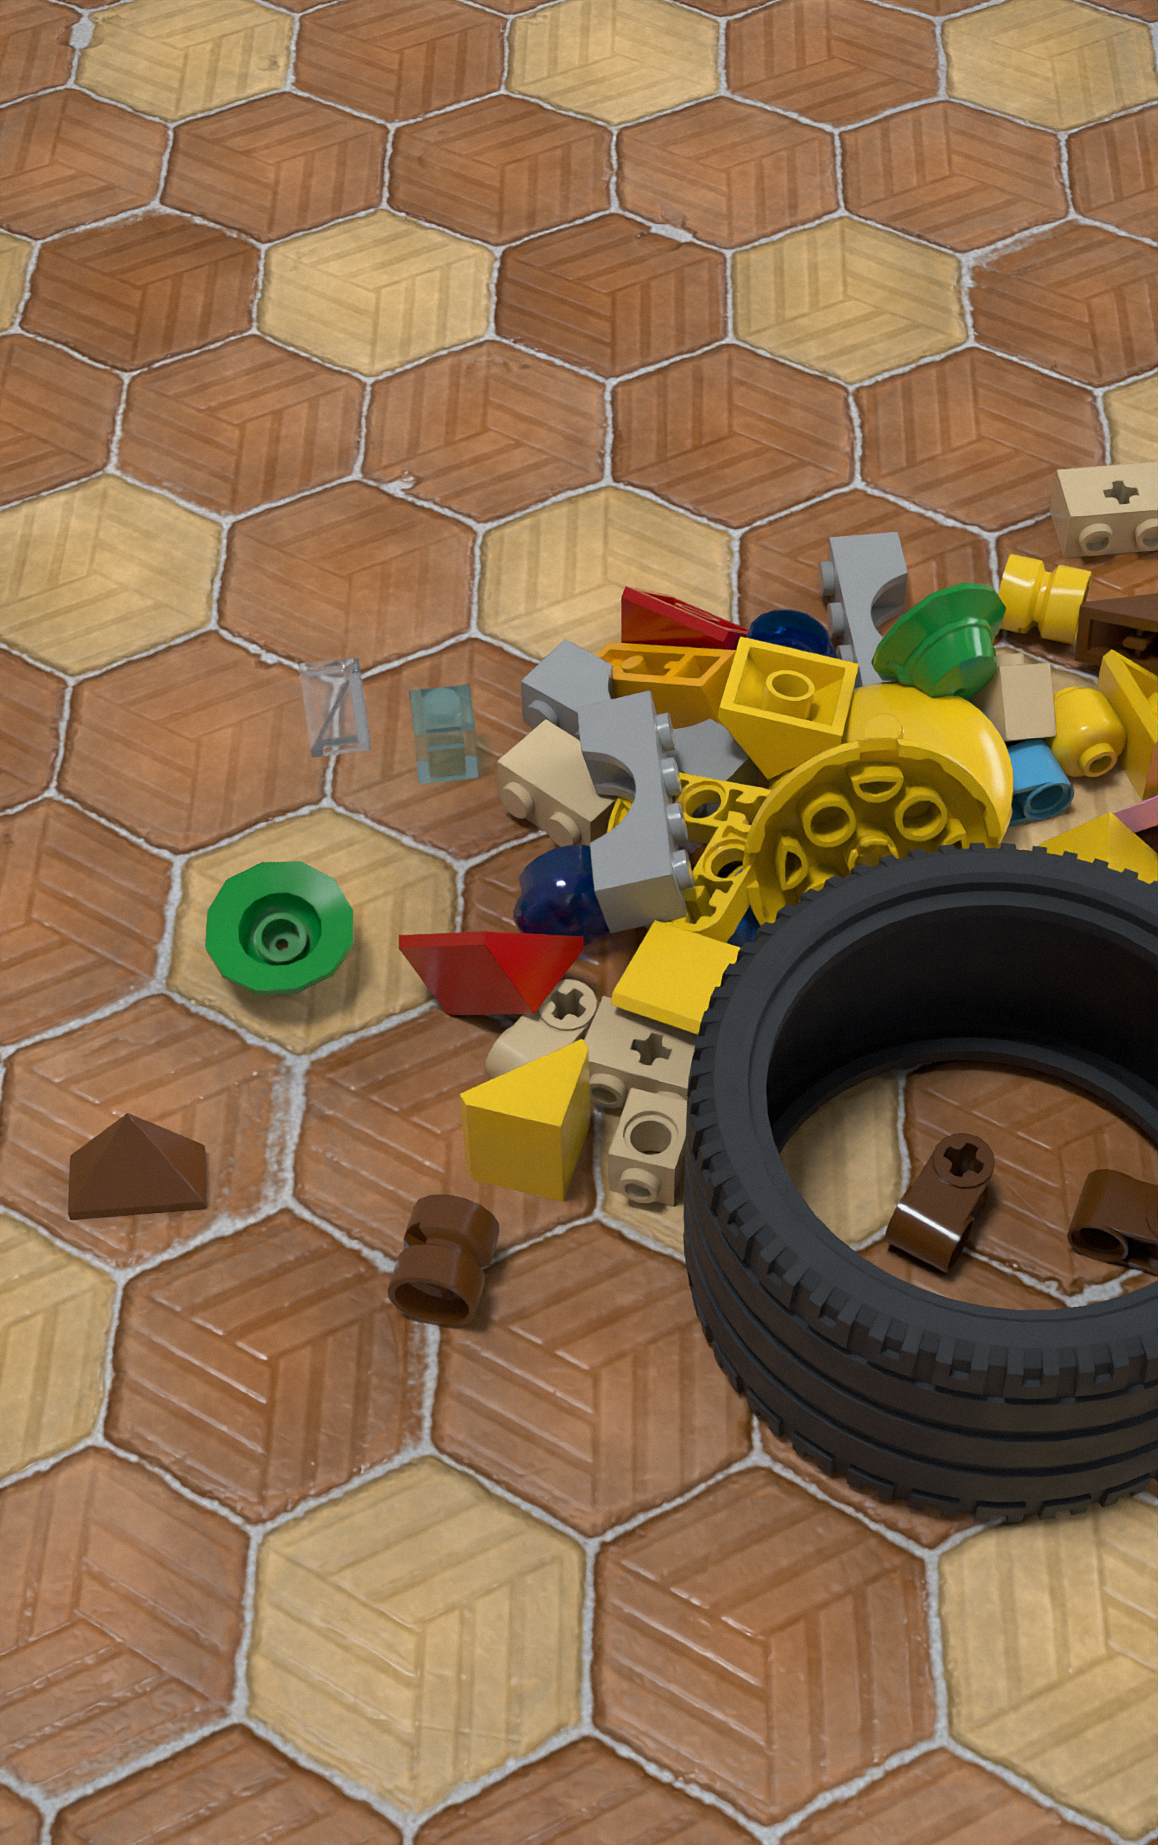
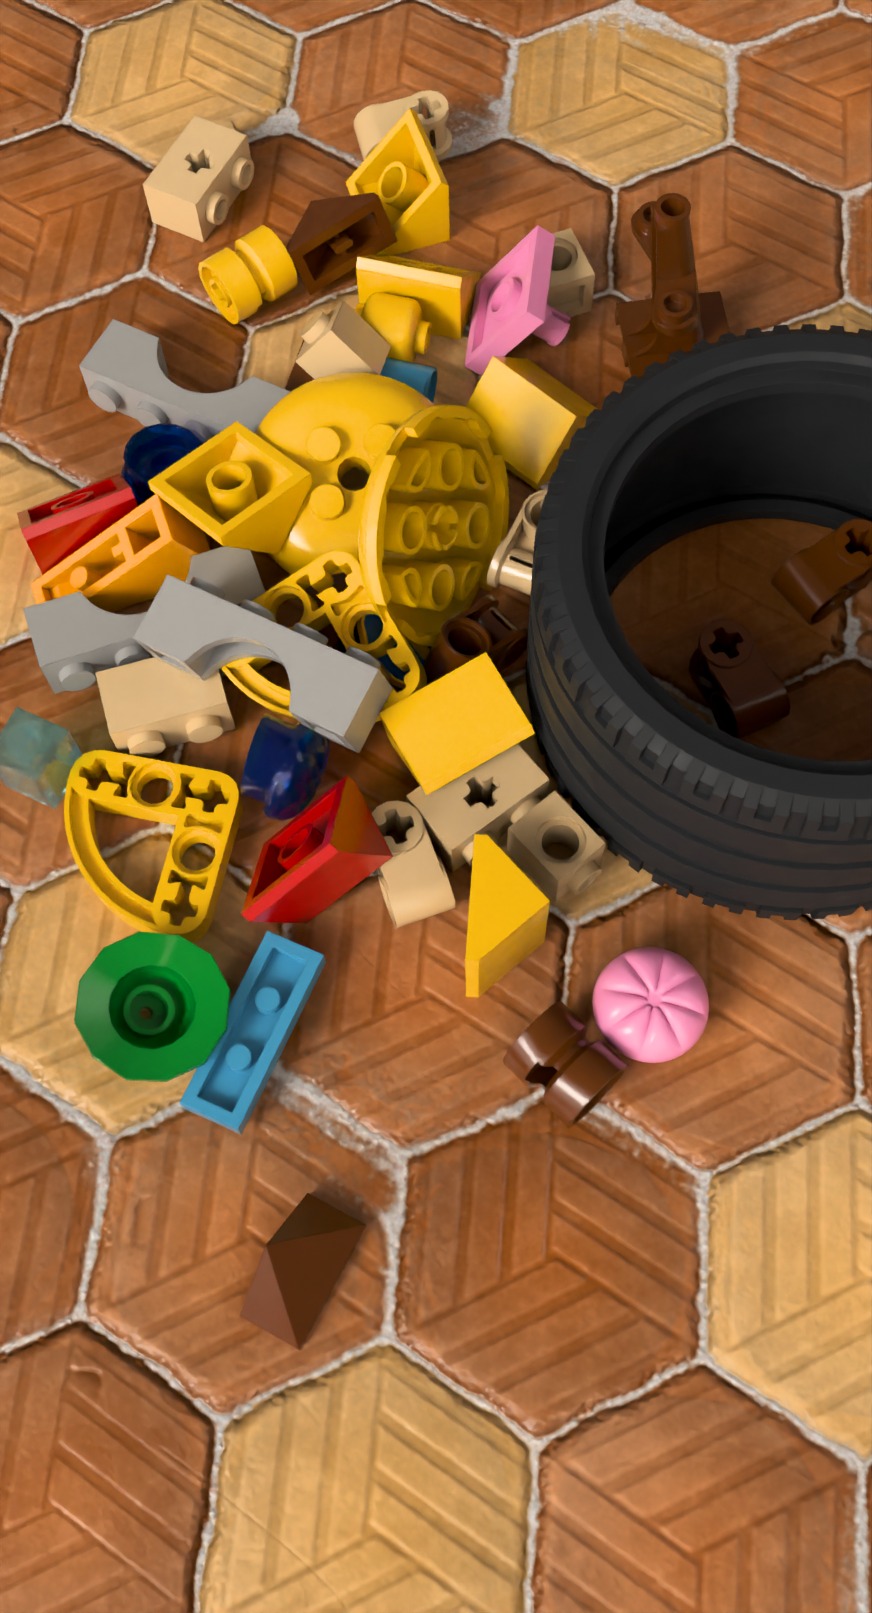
camera: 55 degrees left, 15 degrees up
green hat [871,582,1006,700] -> none
none -> yellow beam [64,750,243,942]
none -> dark azure plate [179,931,326,1135]
none -> bright pink piece [592,947,709,1063]

